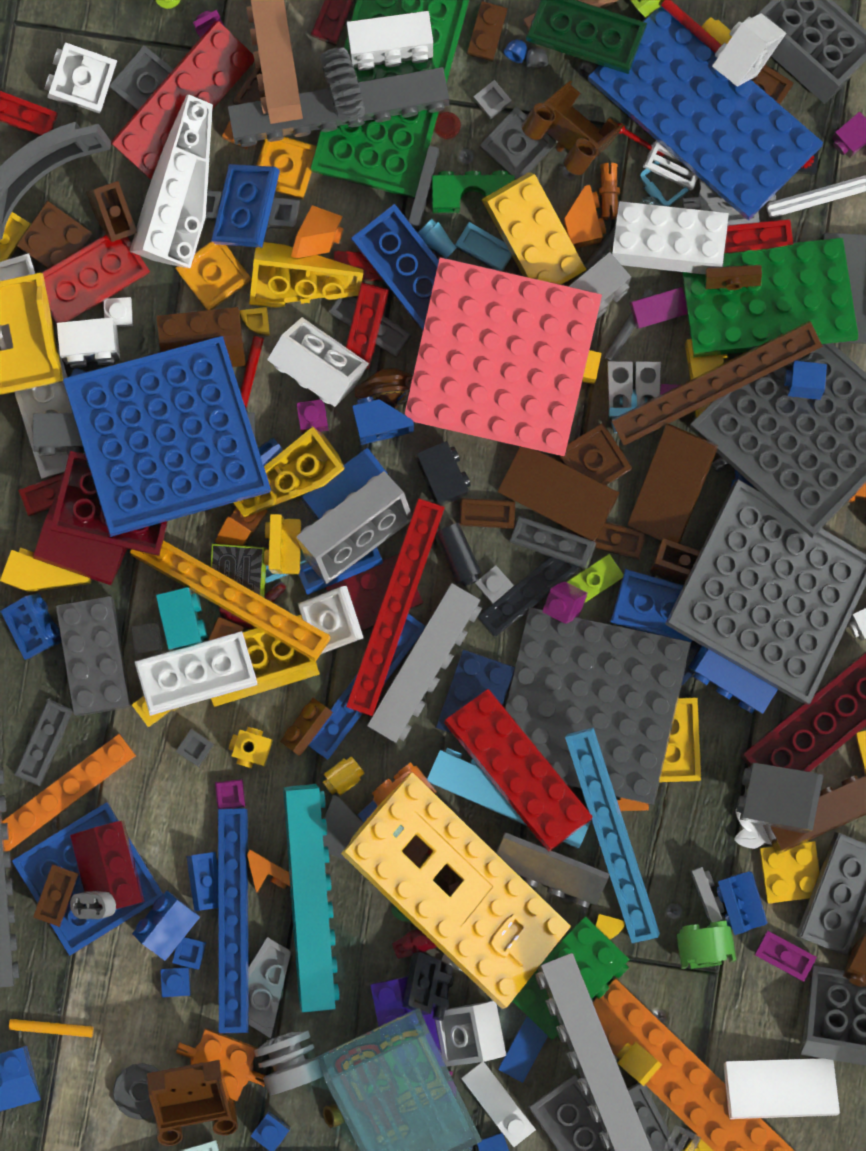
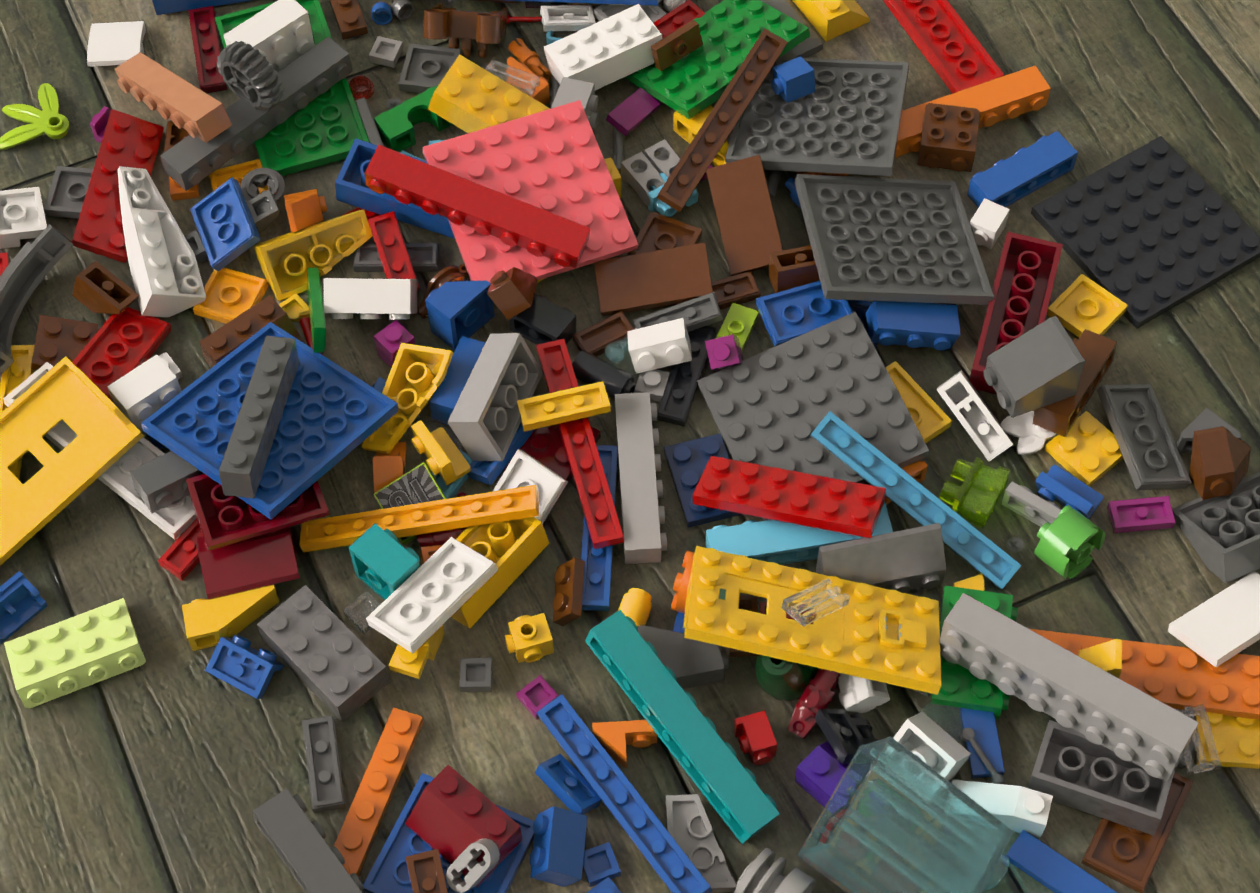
camera: 30 degrees left, 25 degrees down
none -> dark grey brick [219,336,299,498]
none -> dark grey gear [240,168,285,201]
none -> green tile [307,268,326,353]
none -> red brick [365,144,590,269]
none -> clear tile [485,60,540,96]
none -> reddish brown slope [487,267,538,320]
none -> yellow plate [517,381,611,431]
none -> clear light blue arm [605,336,629,363]
none -> white brick [627,318,692,374]
none -> red brick [733,710,777,765]
none -> clear tile [781,578,850,627]
none -> white slope [937,370,1013,461]
none -> clear neon green hips [939,457,1010,529]
none -> dark grey hinge [961,728,1005,784]

